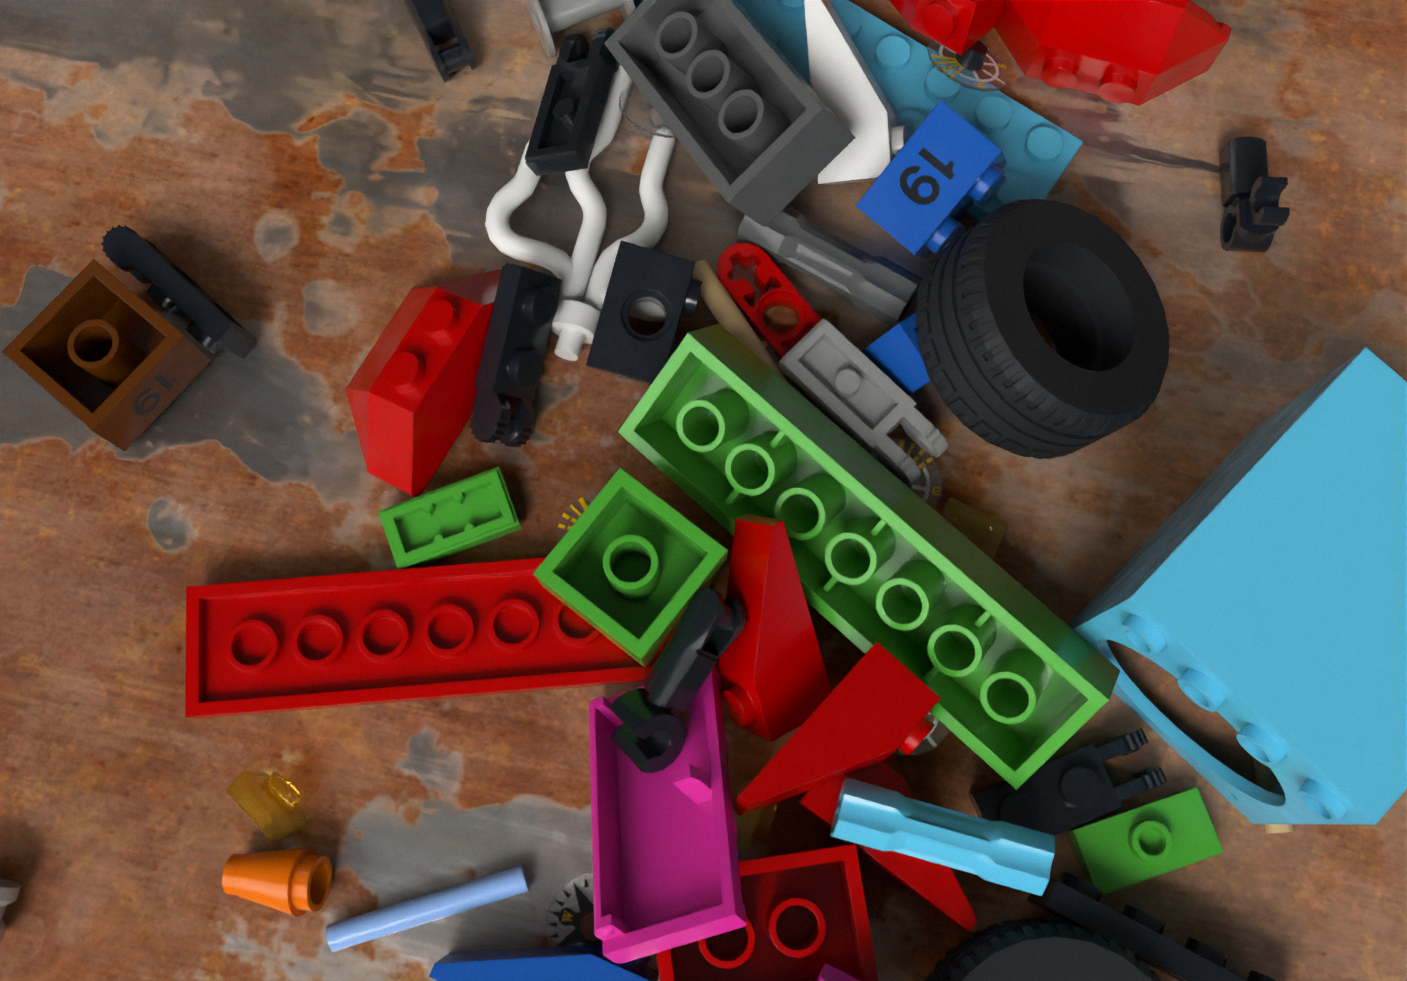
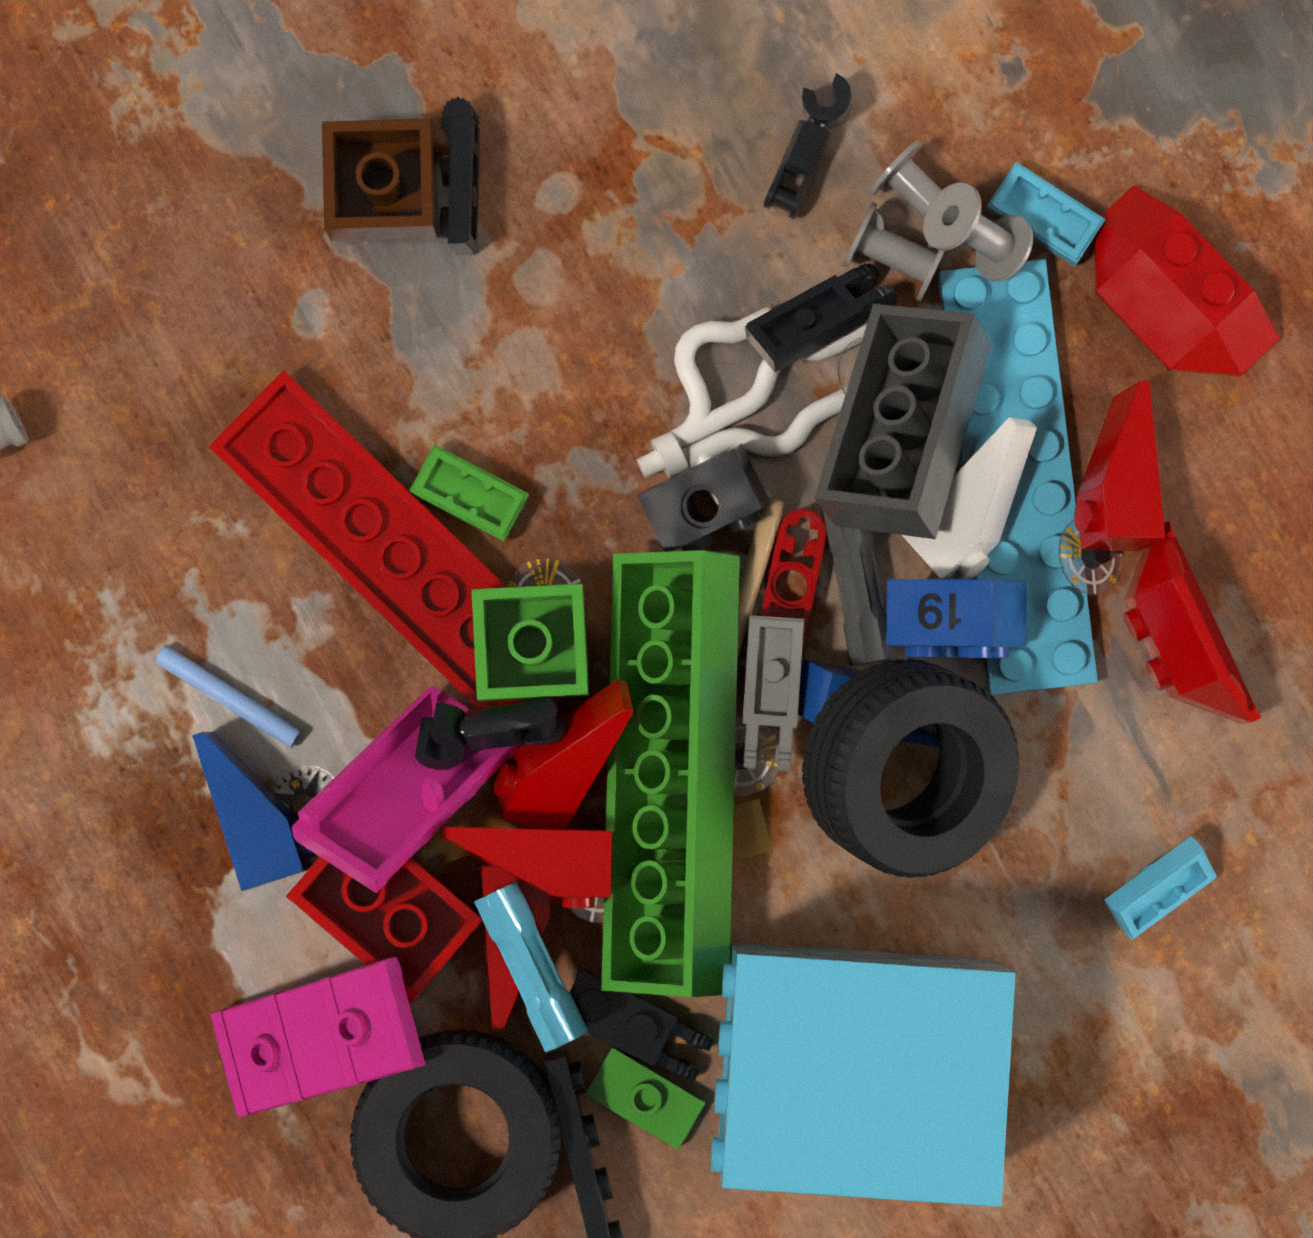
camera: 45 degrees right, 10 degrees up
orange cone [222,847,332,917] -> none
clear yellow plate [225,770,310,840] -> none
red wedge [346,269,501,498] -> none
black hinge [469,263,562,447] -> none
black bar [1219,137,1290,253] -> none
none -> medium azure plate [1104,836,1217,940]

